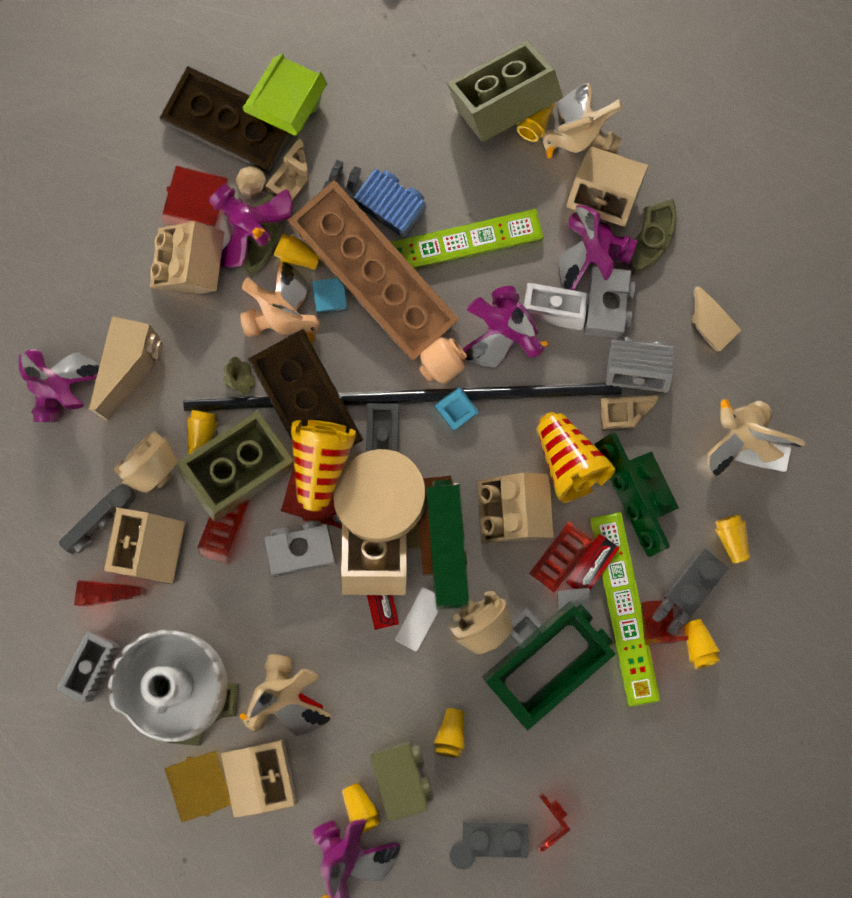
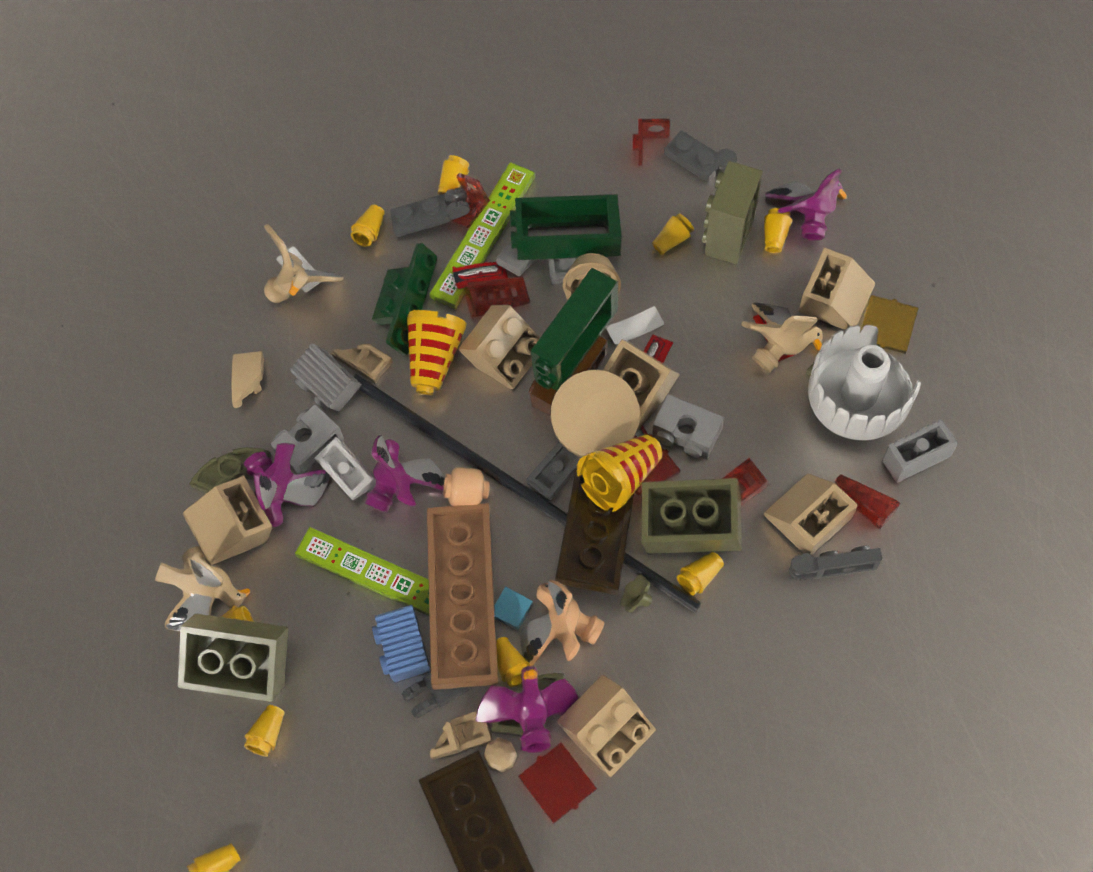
camera: 140 degrees left, 15 degrees down
magenta animal [18,348,100,422] -> none
tan slope [89,316,163,420] -> none
tan cone [113,430,178,493] -> none
lime slope [243,53,327,136] -> none
medium azure tile [435,386,479,431] -> none
none -> yellow cone [244,704,285,757]

